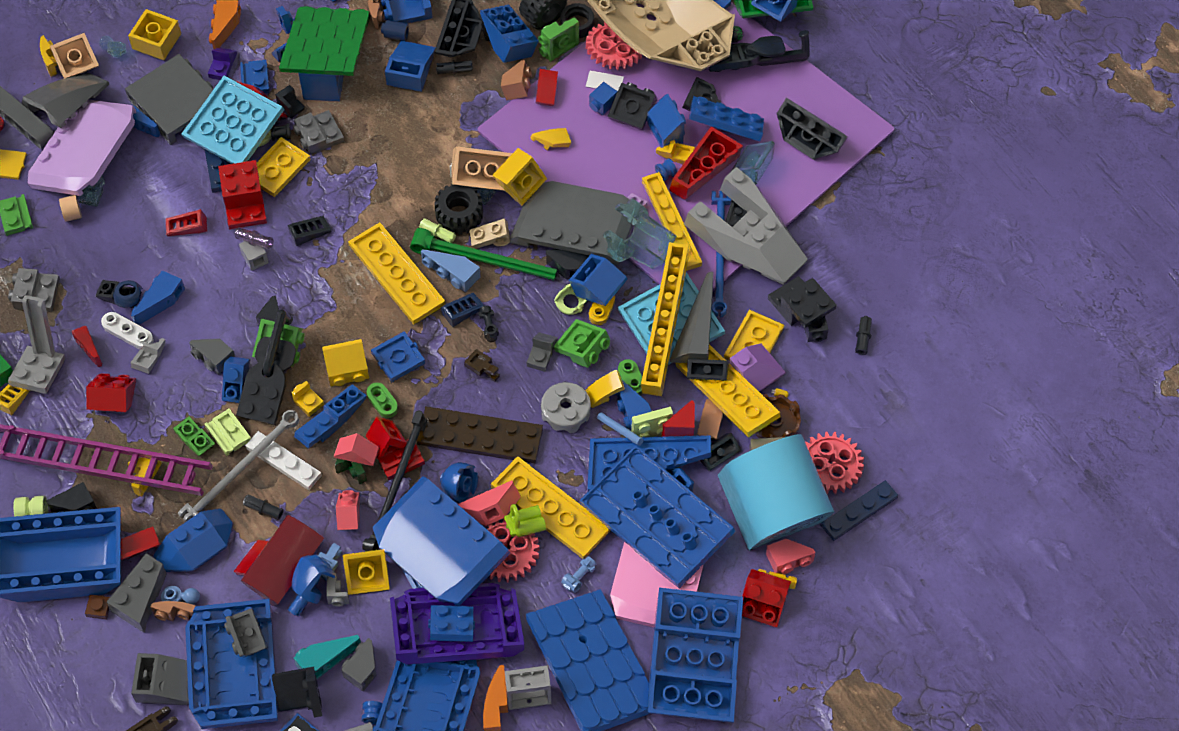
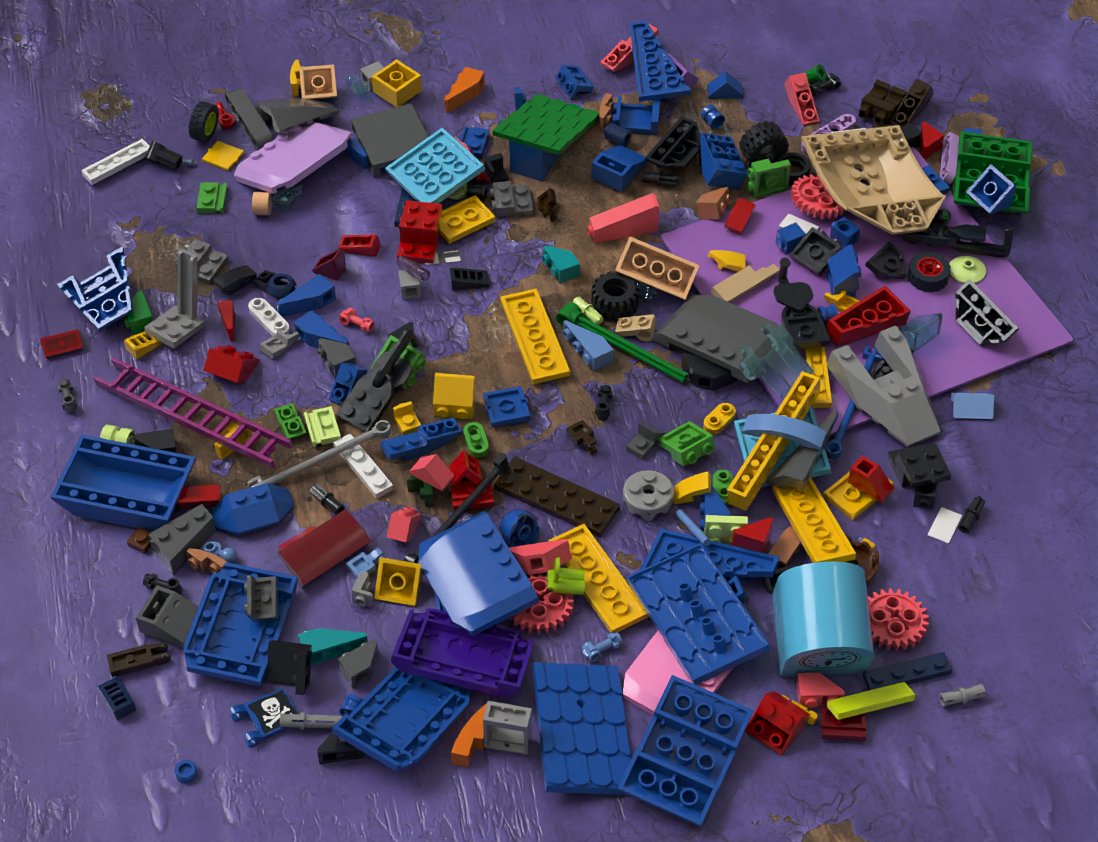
camera: 20 degrees right, 10 degrees down
dark purple slope [208,47,237,80] -> none
blue piece [288,555,335,616] -> none
blue plate [428,605,475,642] -> none
dark blue slope [441,292,484,327] -> none
yellow slope [493,148,547,206] -> none
yellowish green piece [554,284,587,315] -> none
blue slope [569,254,628,306] -> none
black slope [687,359,729,381] -> none
blue plate [689,96,764,142] -> none
medium lavender slope [730,343,786,392] -> none
none -> black bar [143,573,183,595]
none -> black slope [213,265,257,292]
none -> blue slope [294,310,349,348]
none -> dark red slope [312,247,346,281]
none -> coral bar [339,308,375,332]
none -> light grey brick [360,61,385,91]
none -> sticker [425,250,461,265]
none -> dark brown plate [537,188,558,222]
none -> teal slope [542,245,580,284]
none -> coral slope [587,193,659,243]
none -> tan piece [711,264,779,303]
none -> medium blue slope [742,414,826,450]
none -> black plate [773,258,830,350]
none -> dark red plate [821,707,867,741]
none -> neon yellow tile [827,682,915,720]
none -> blue brick [830,217,860,248]
none -> red slope [848,455,894,503]
none -> black wheel [907,252,951,292]
none -> white sticker [928,507,962,543]
none -> light grey pin [939,684,986,707]
none -> yellowish green dish [949,256,986,284]
none -> light blue panel [951,393,994,419]

